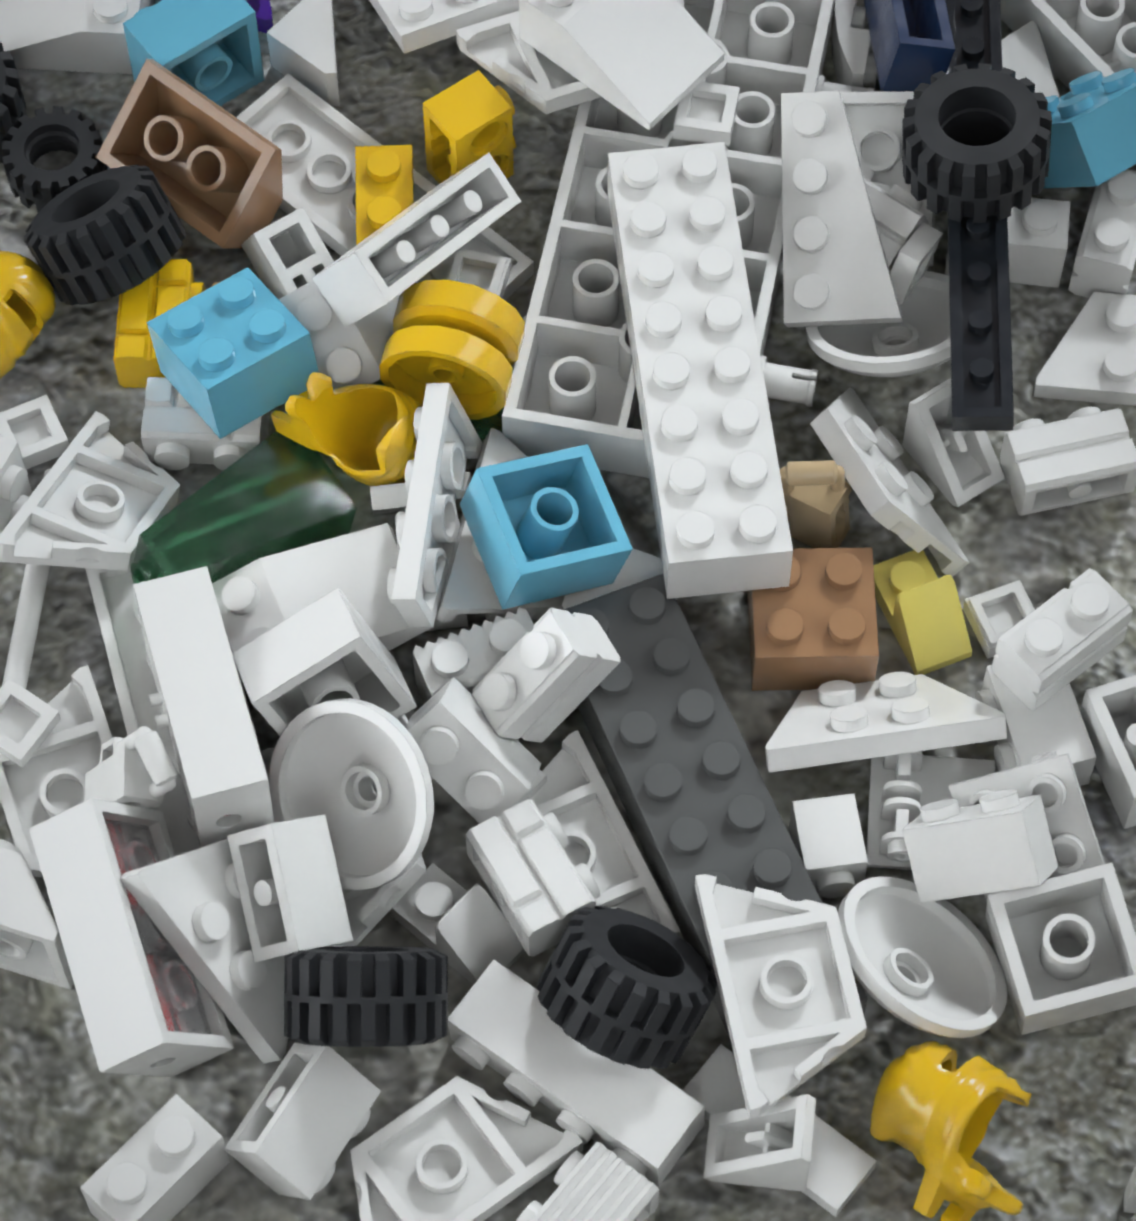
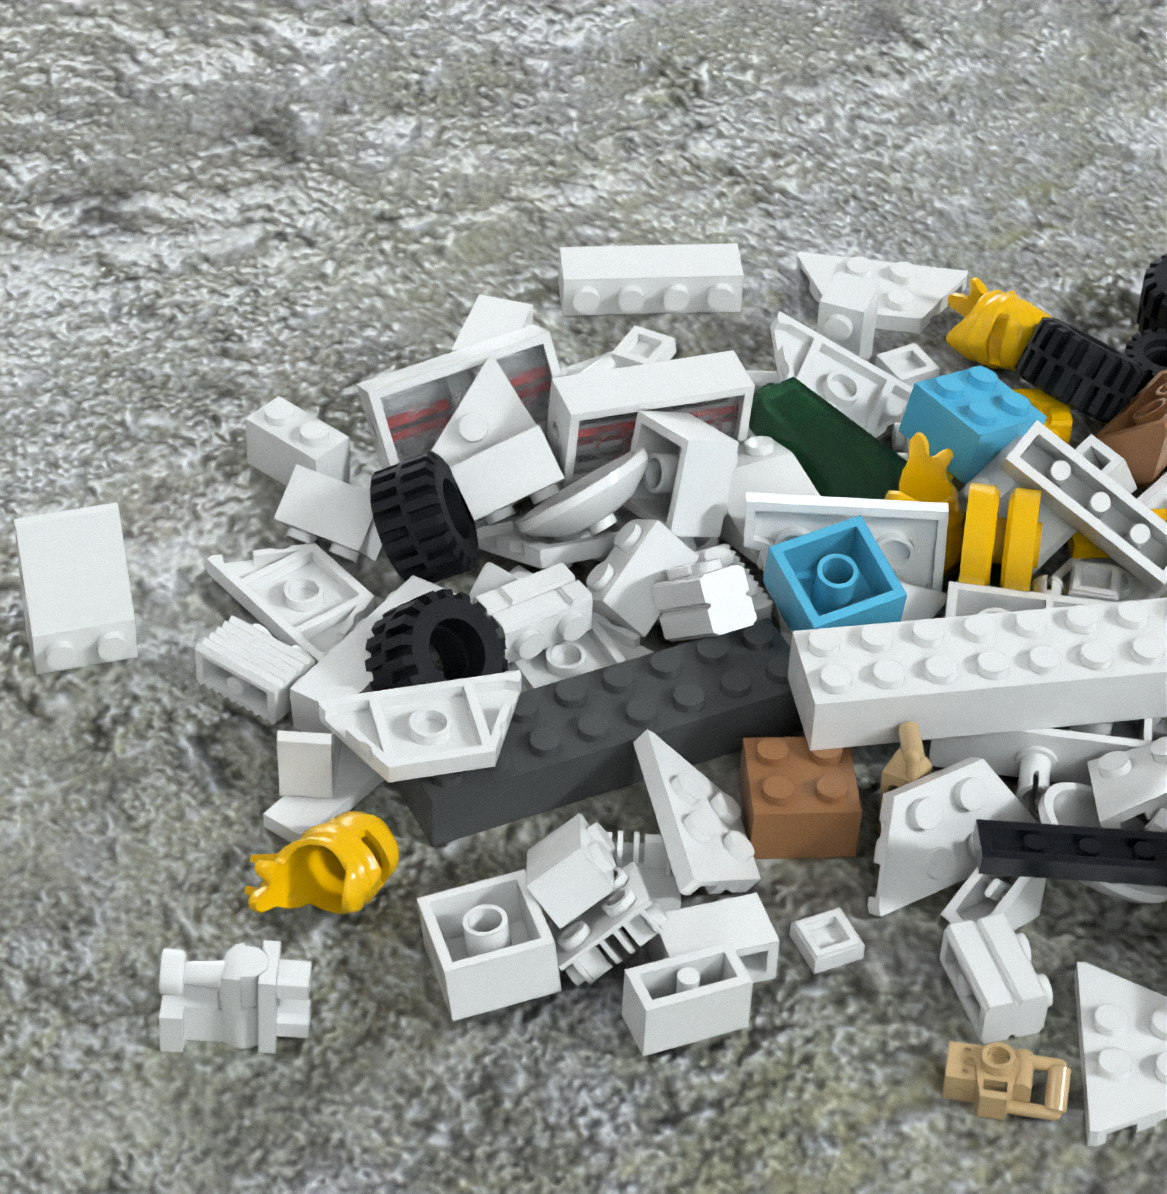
camera: 85 degrees right, 20 degrees down
white brick [789,793,868,898] -> none
white dish [838,876,1007,1038] -> none
light yellow slope [873,550,972,675] -> none
white brick [991,568,1133,711] -> none

